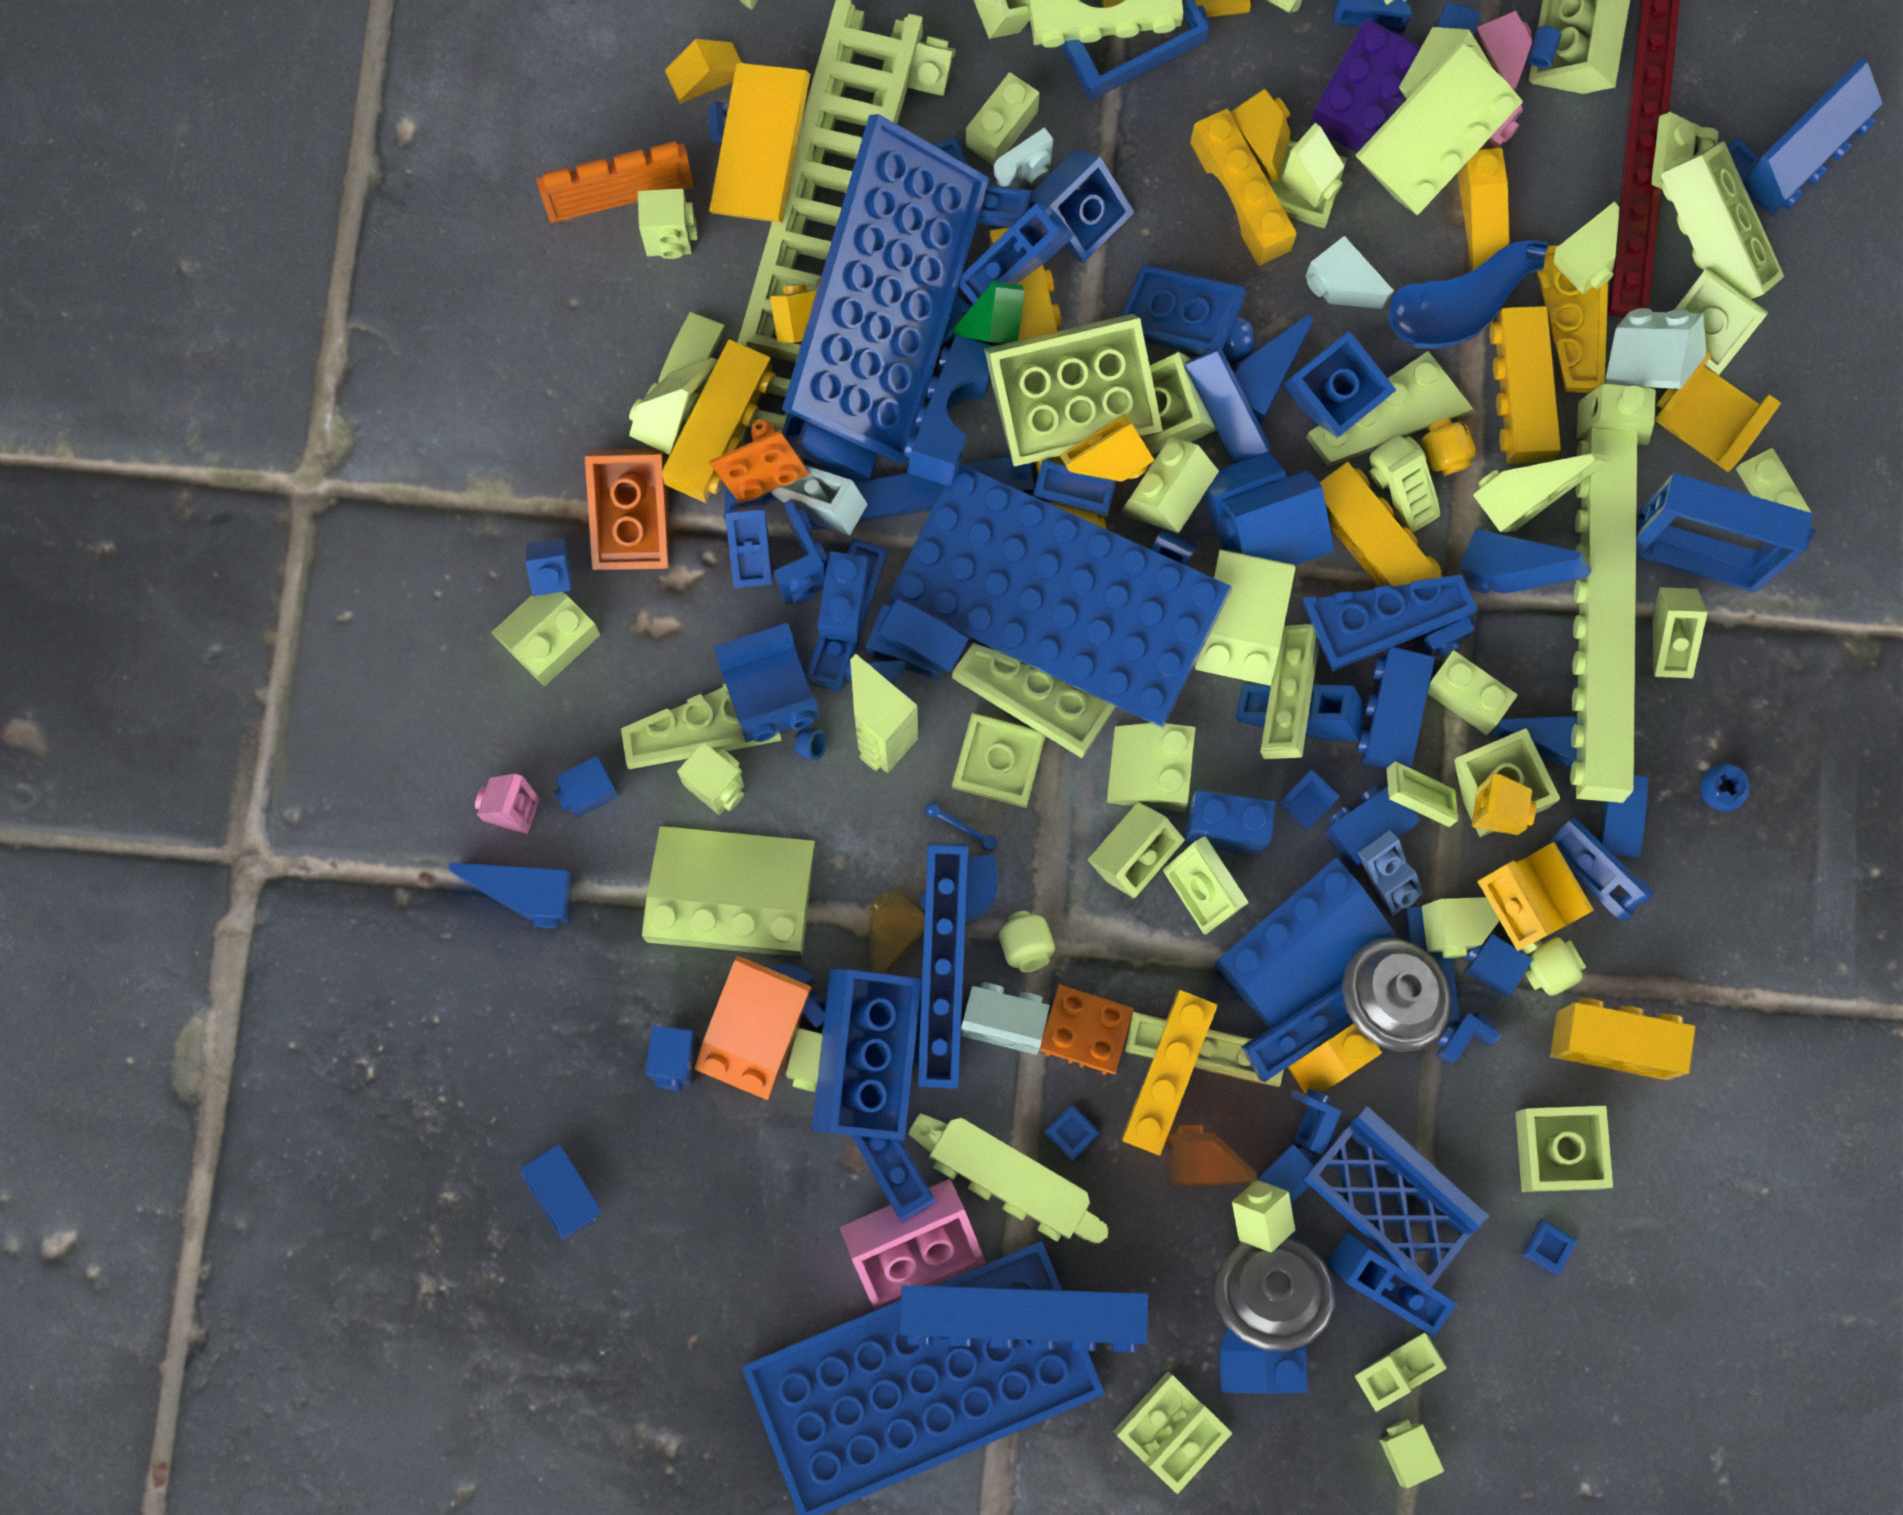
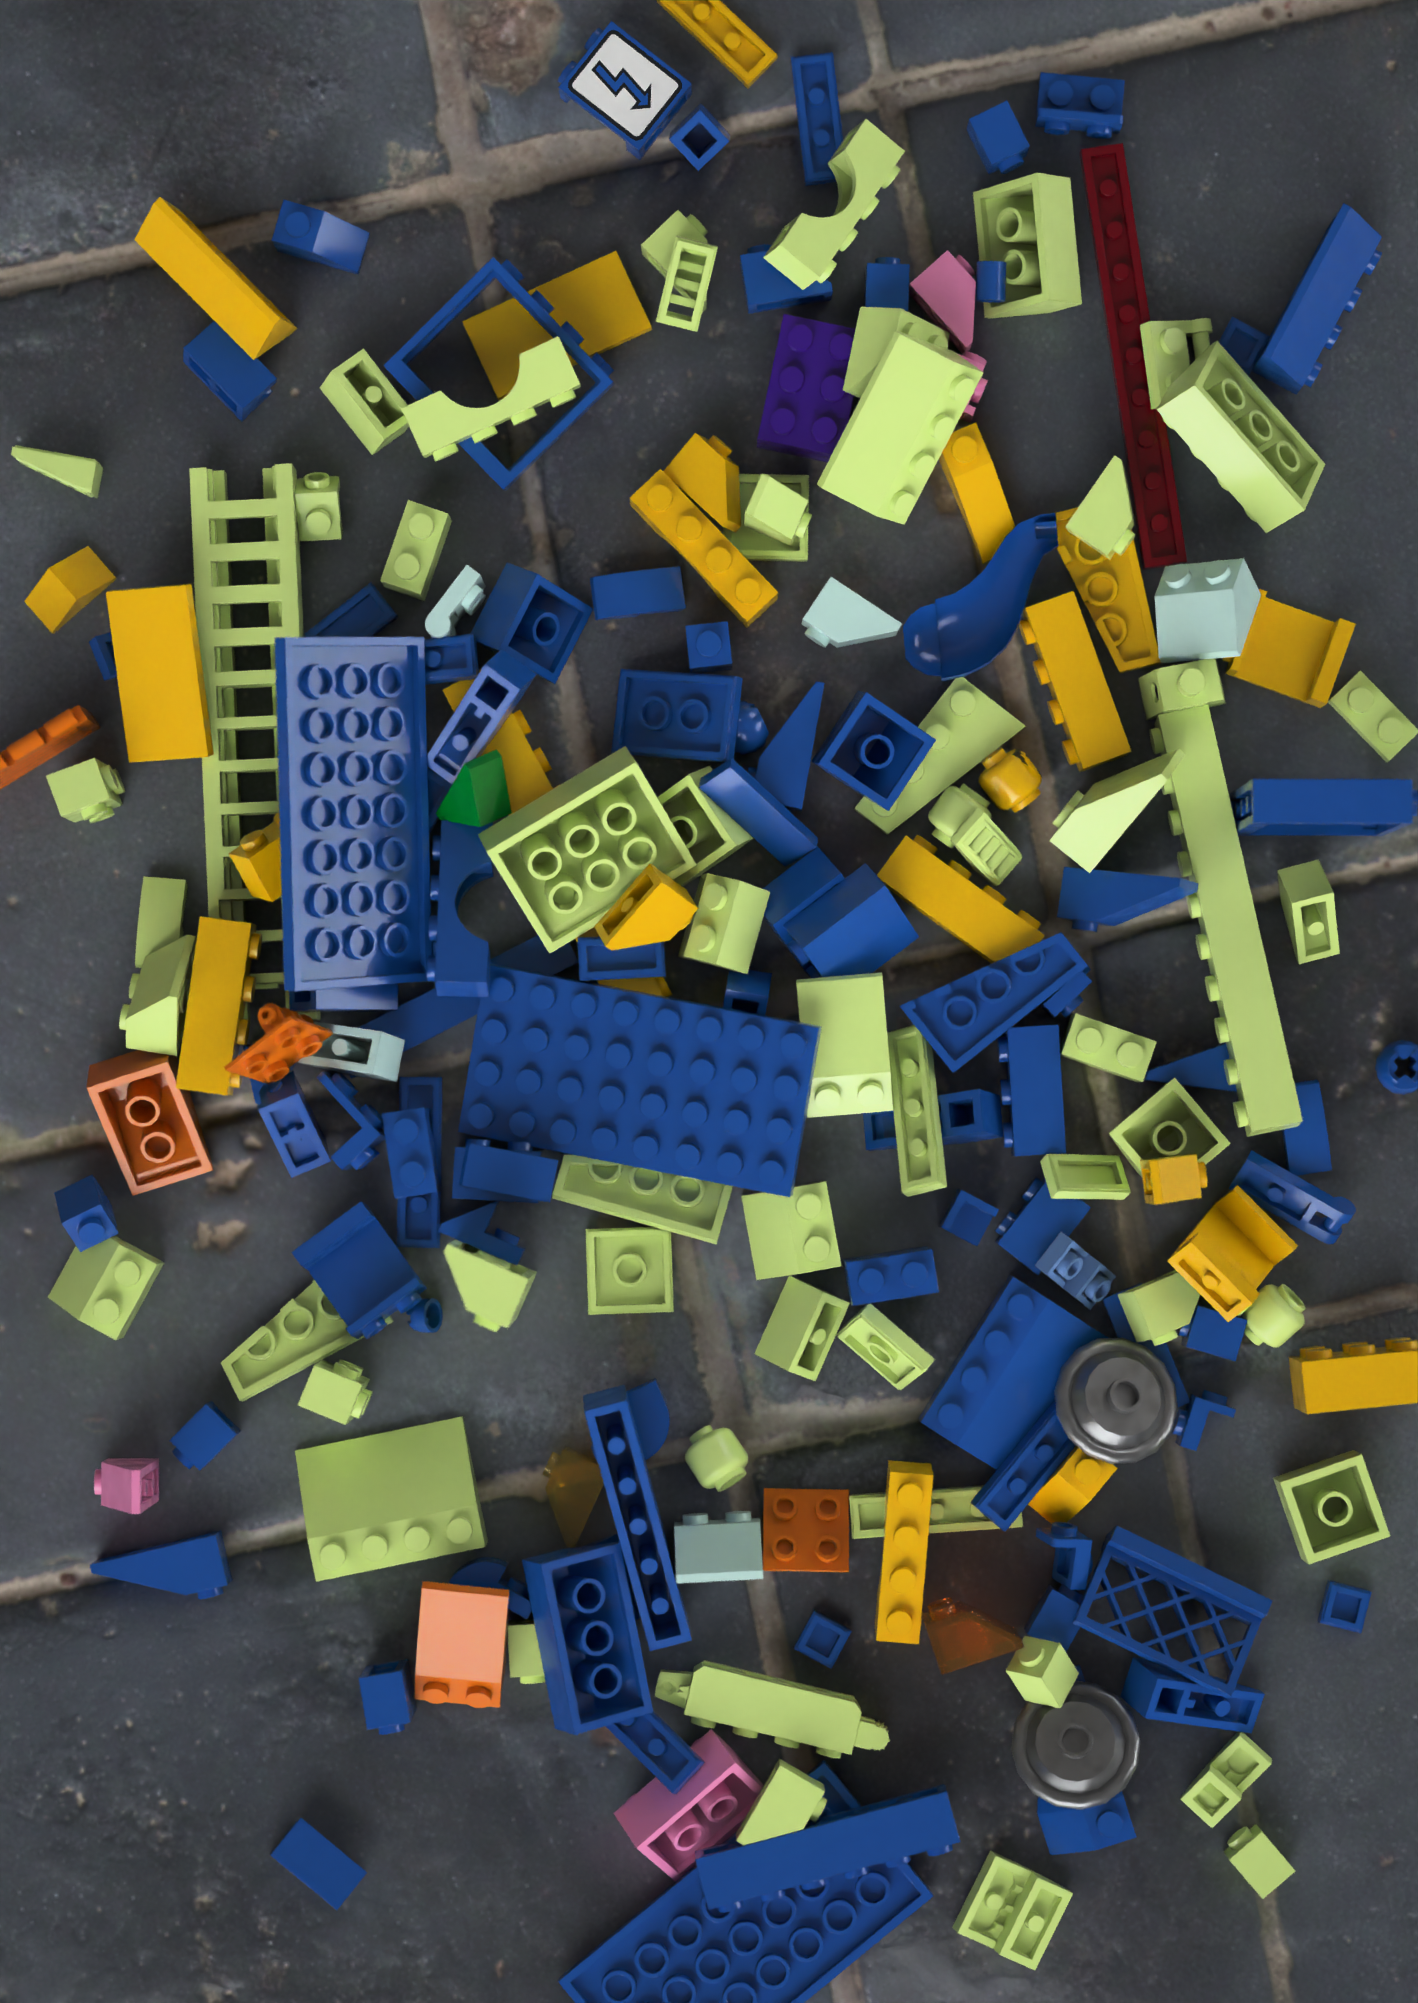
camera: 10 degrees left, 10 degrees up
blue hinge [925,802,998,851] -> none
yellowish green tile [1675,268,1768,375] -> none
none -> blue slope [590,566,686,620]
none -> blue brick [685,621,732,673]
none -> yellowish green slope [736,1758,828,1845]

